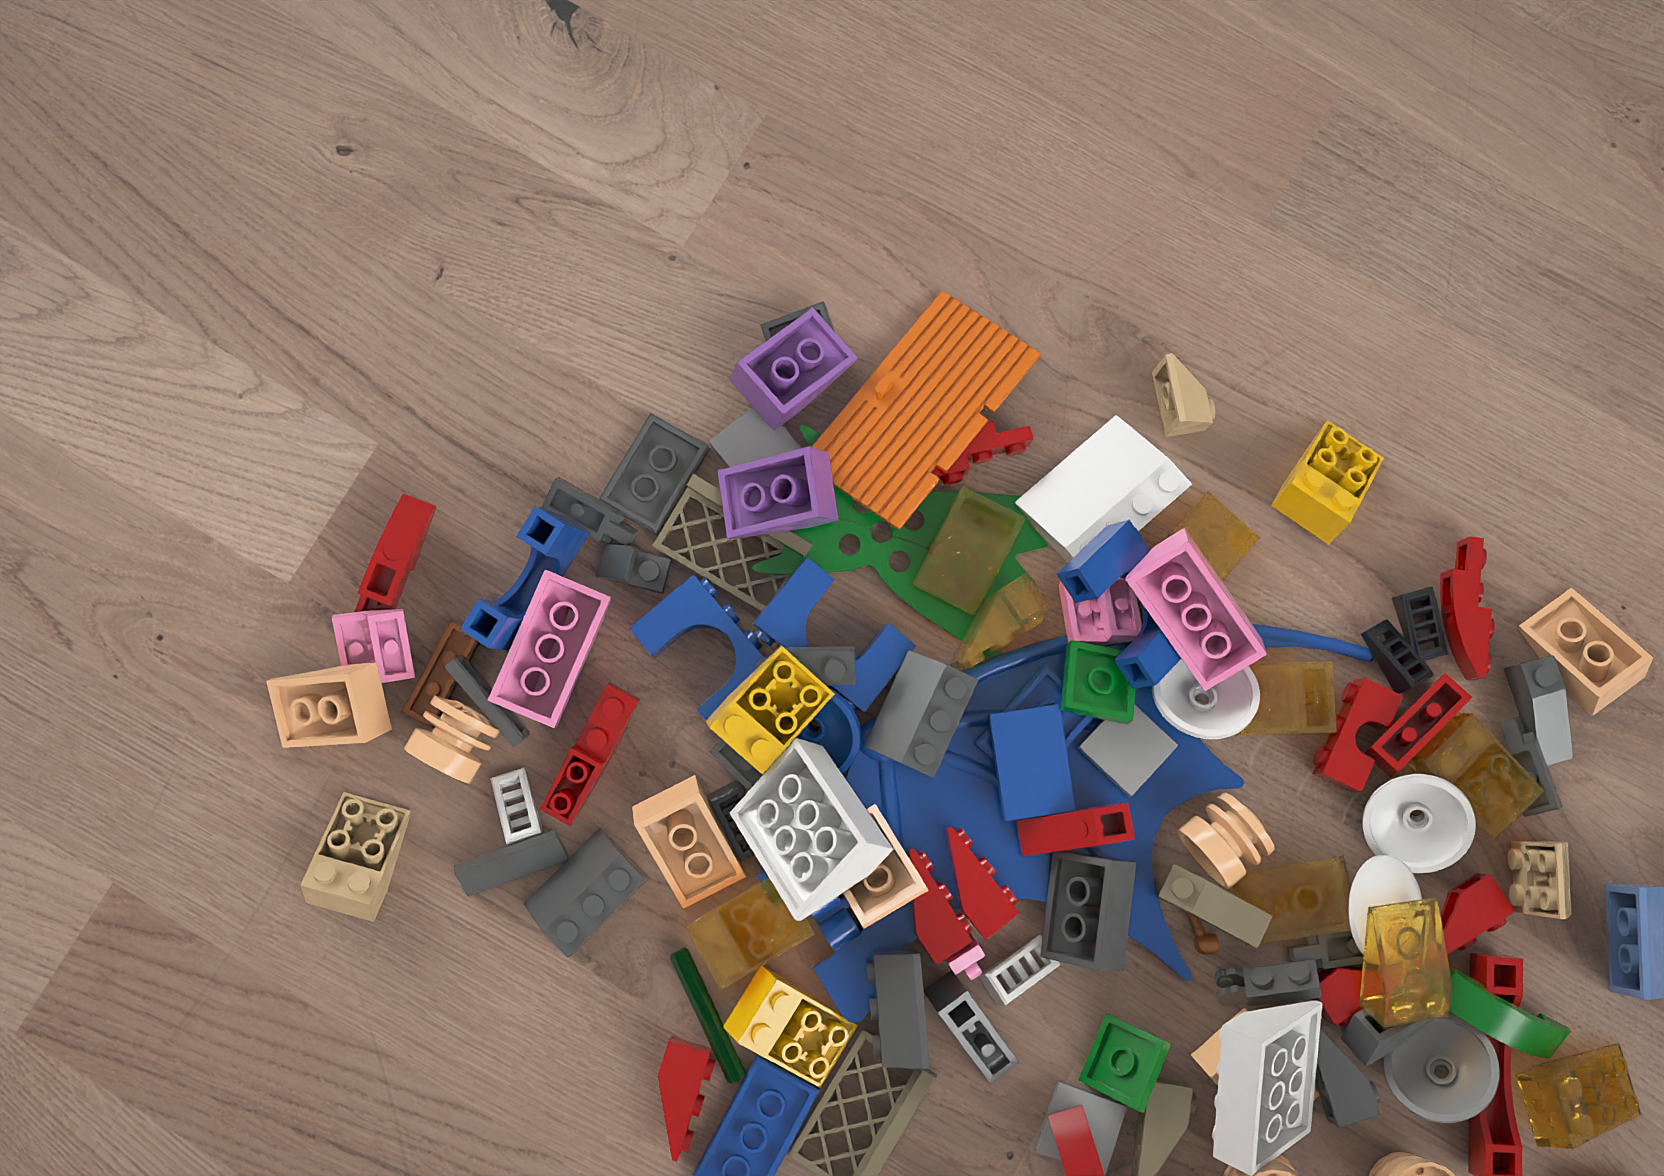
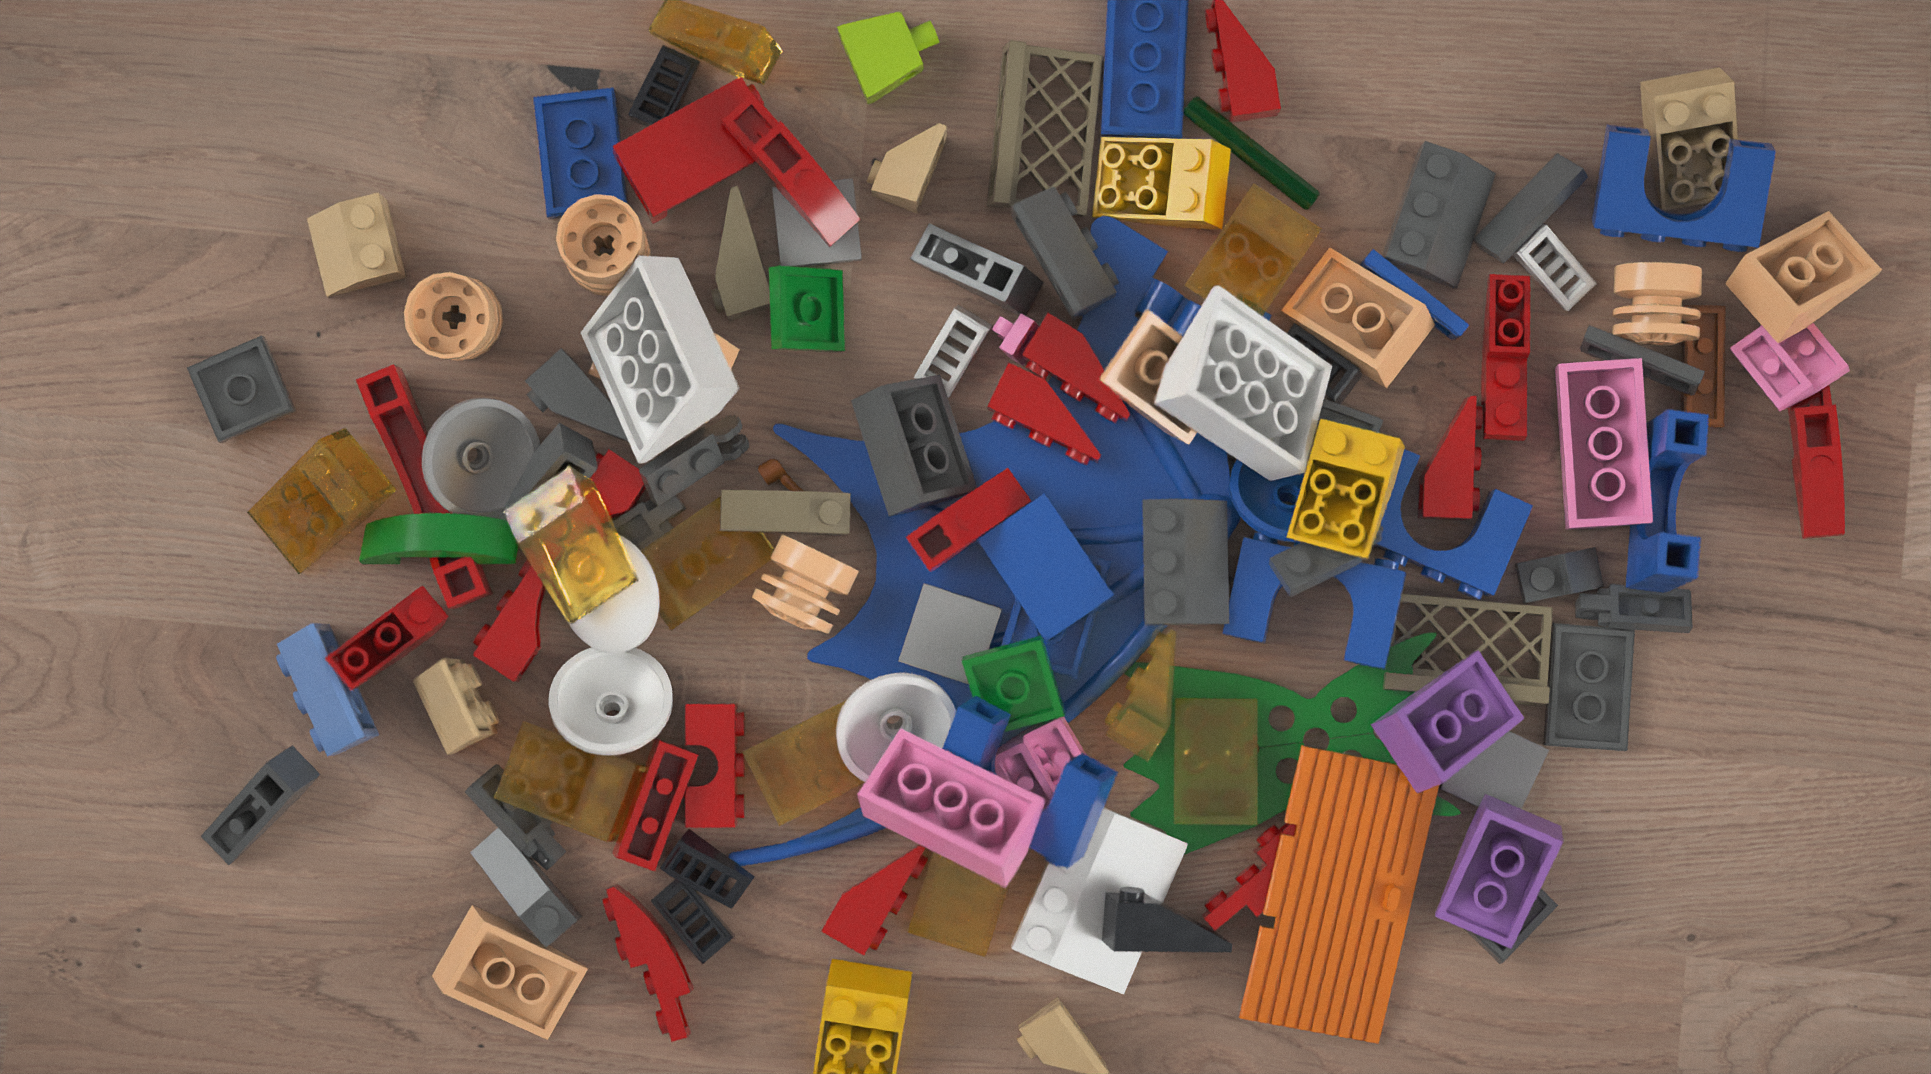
camera: 155 degrees right, 5 degrees up
none -> red slope [325,585,449,691]
none -> red slope [821,844,929,956]
none -> tan slope [867,123,947,214]
none -> black slope [1102,887,1232,952]
none -> blue tile [1360,249,1469,340]
none -> red slope [1417,396,1483,520]
none -> blue arch [1592,124,1776,252]

